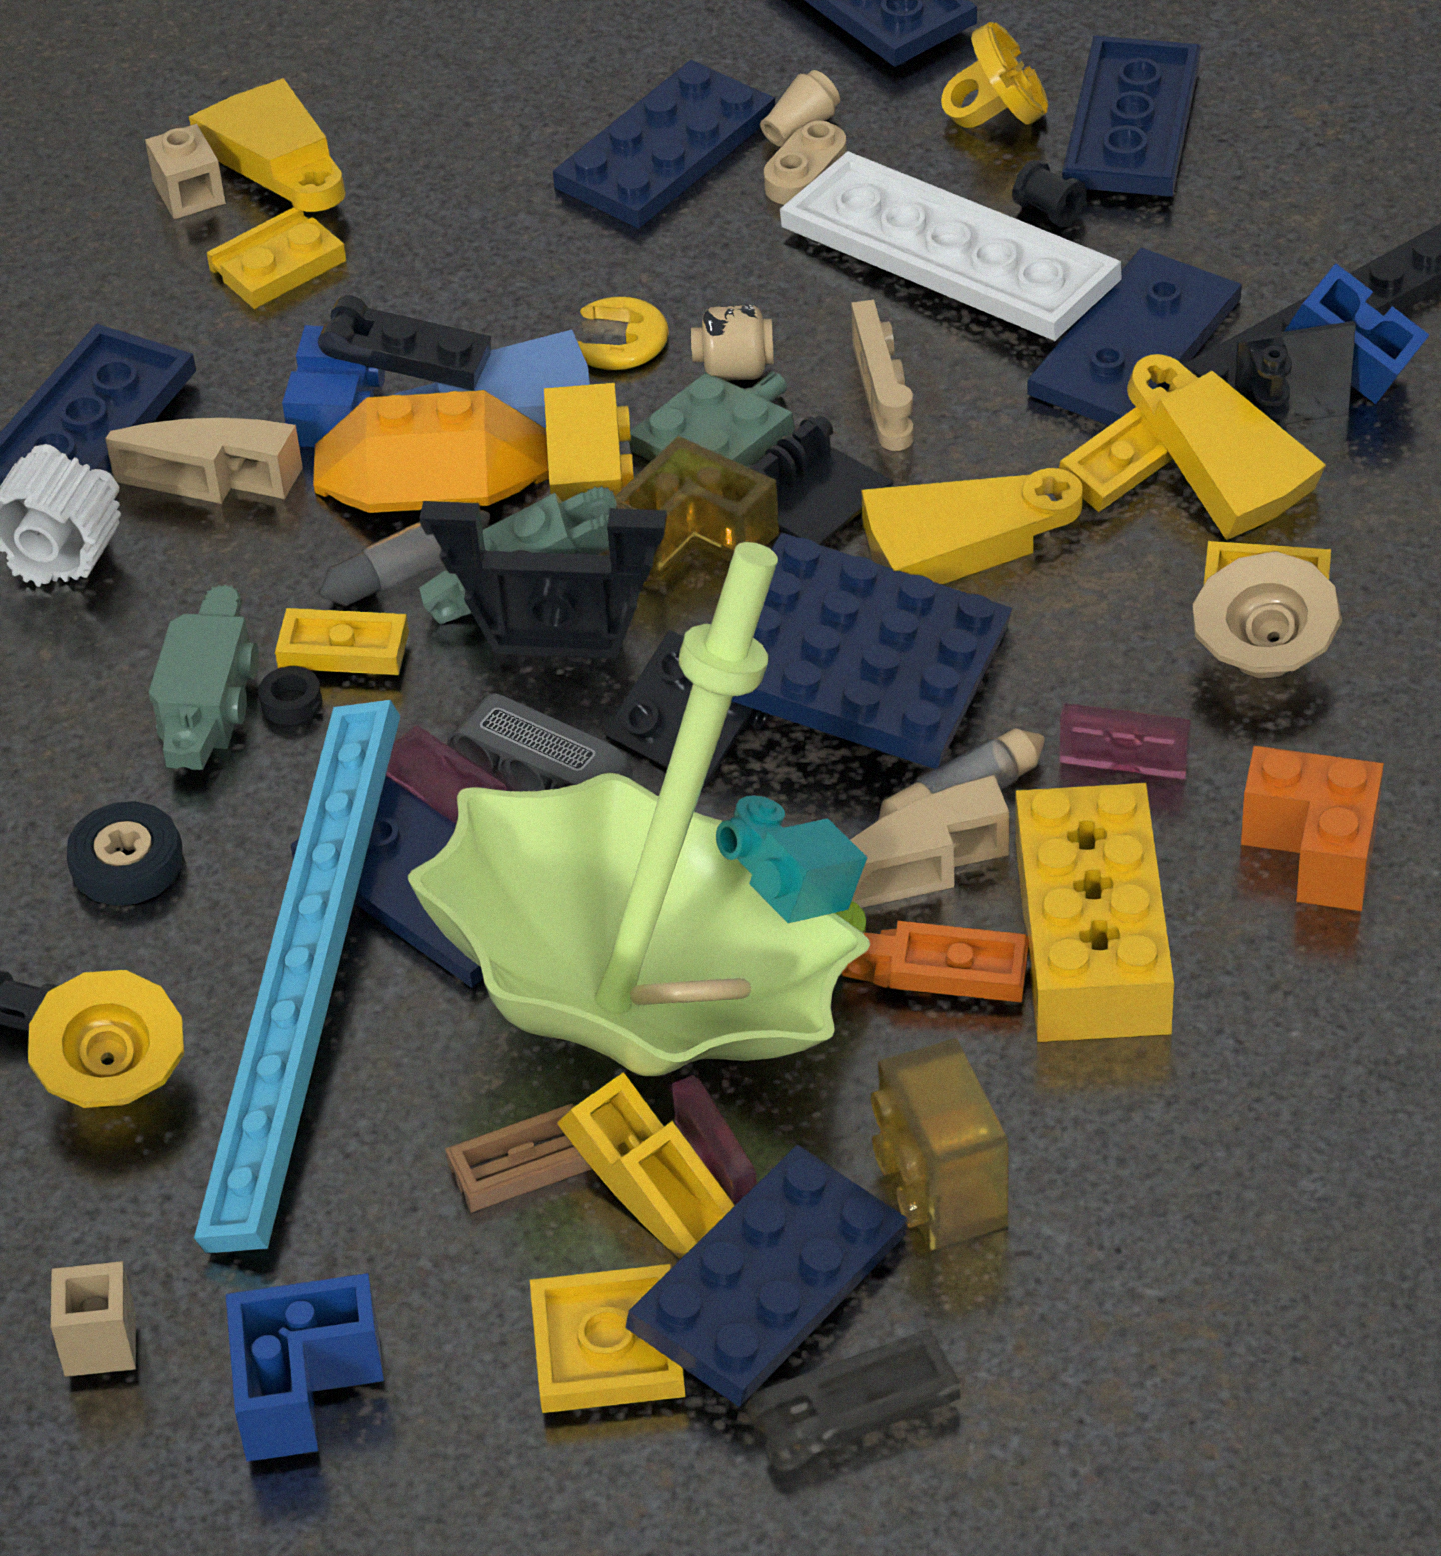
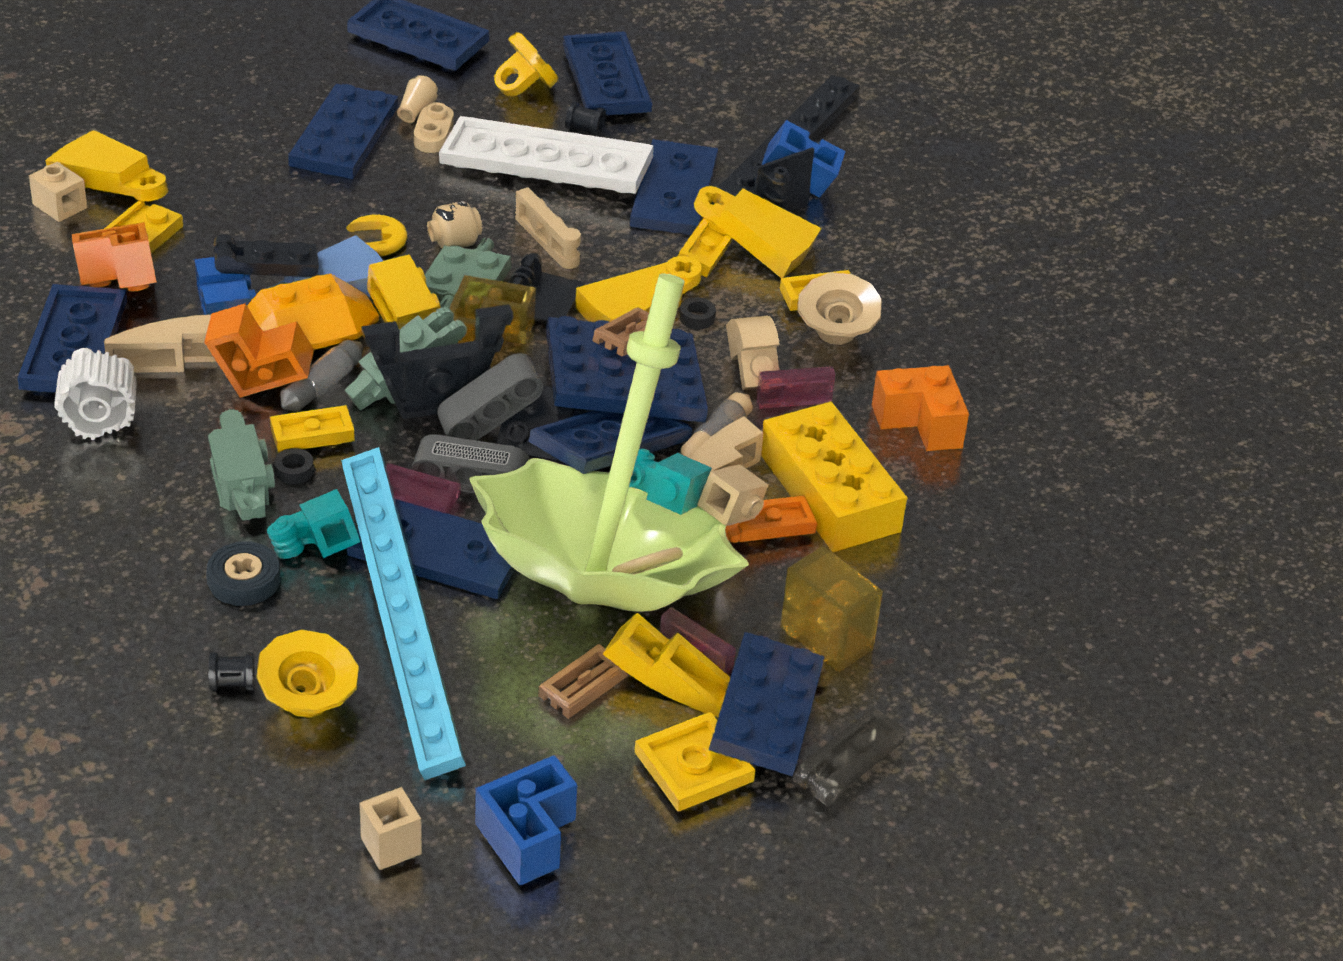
camera: 30 degrees left, 5 degrees down
none -> orange brick [72,222,156,291]
none -> orange brick [204,304,314,398]
none -> teal brick [267,489,361,559]
none -> dark grey beam [437,353,543,441]
none -> dark blue plate [529,410,693,474]
none -> medium nougat tile [593,307,649,357]
none -> black piece [679,297,716,329]
none -> tan brick [697,464,769,526]
none -> tan brick [726,316,782,390]

